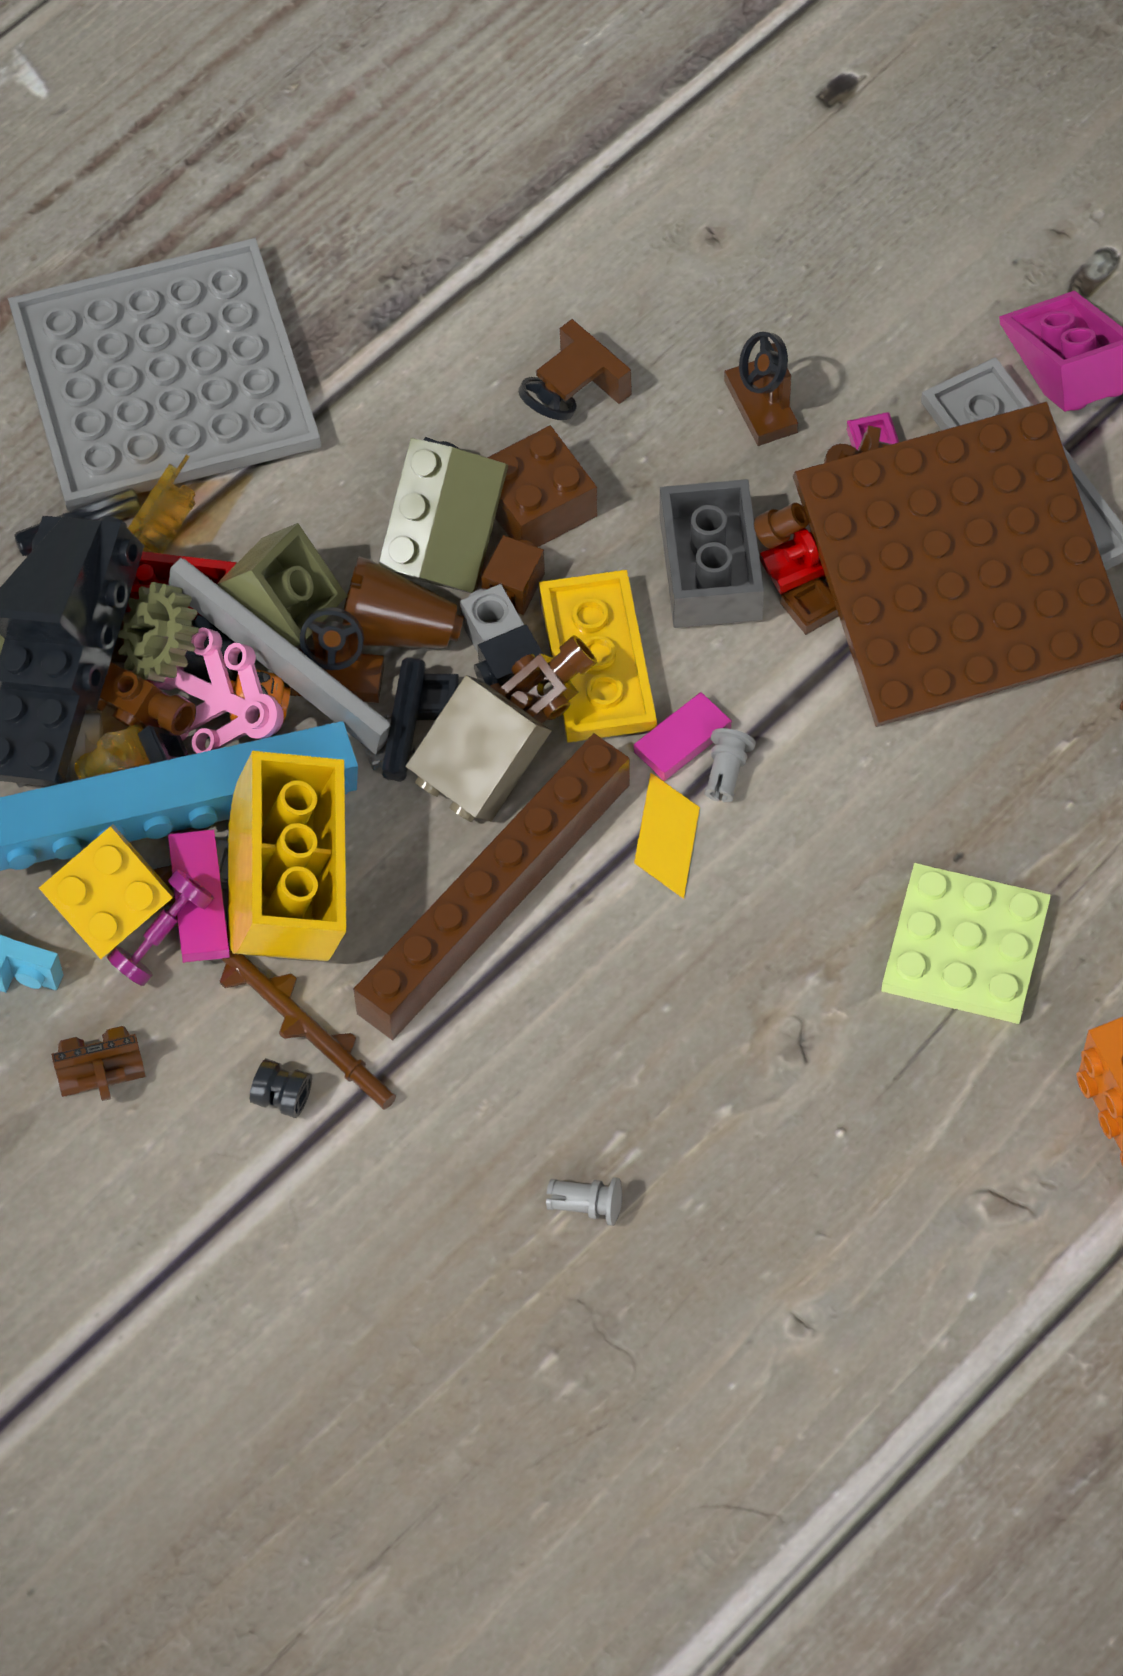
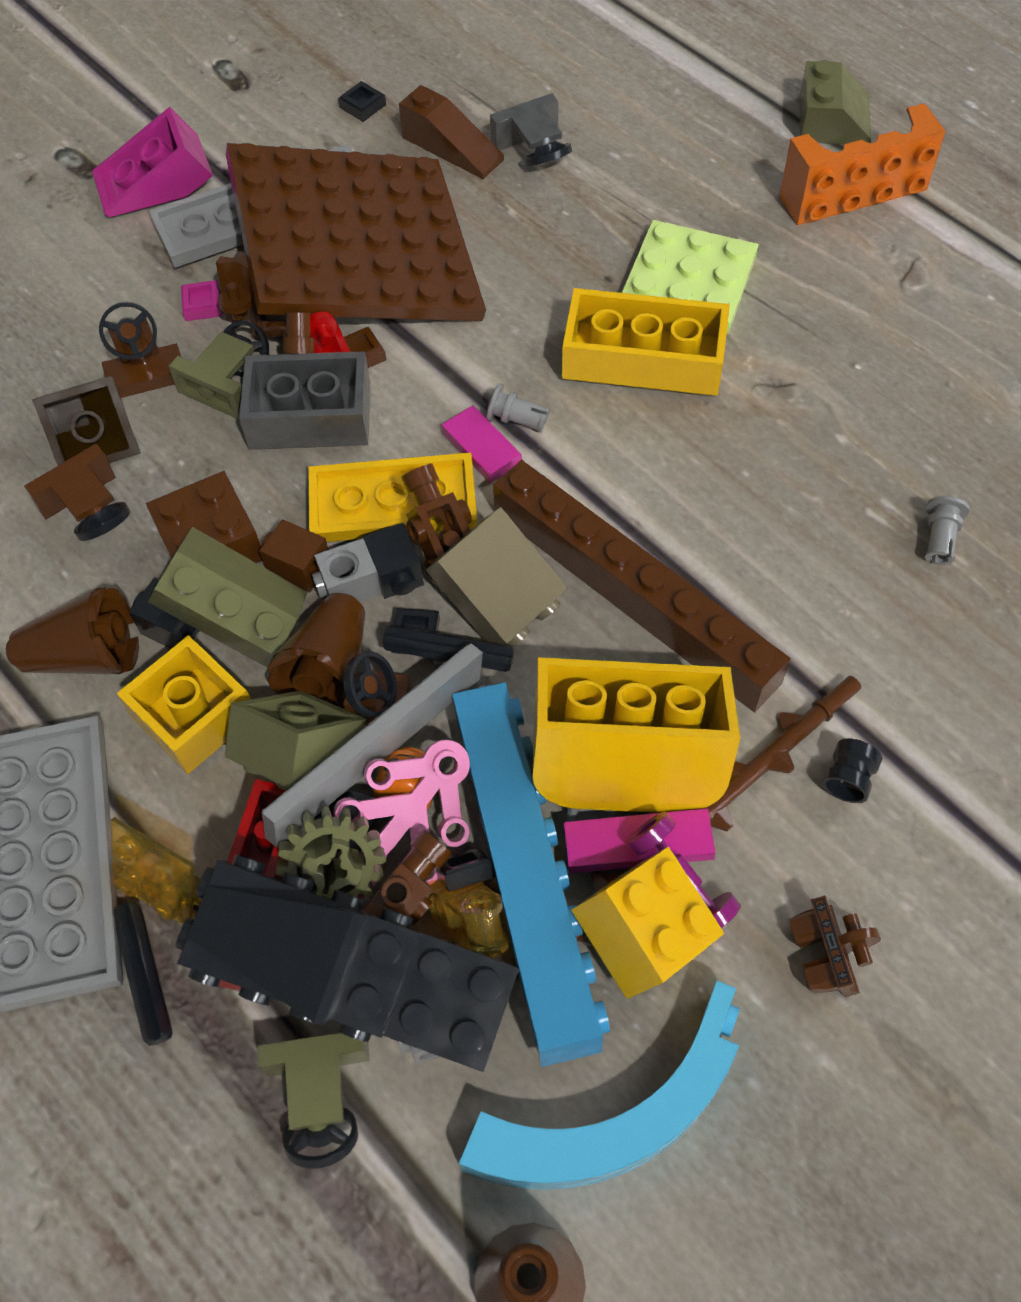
camera: 85 degrees left, 0 degrees up
yellow sticker [634,773,700,899] -> none
none -> reddish brown cone [6,587,139,674]
none -> dark brown slope [32,376,141,465]
none -> yellow brick [116,635,251,775]
none -> olive piece [169,321,269,420]
none -> yellow brick [562,288,730,396]

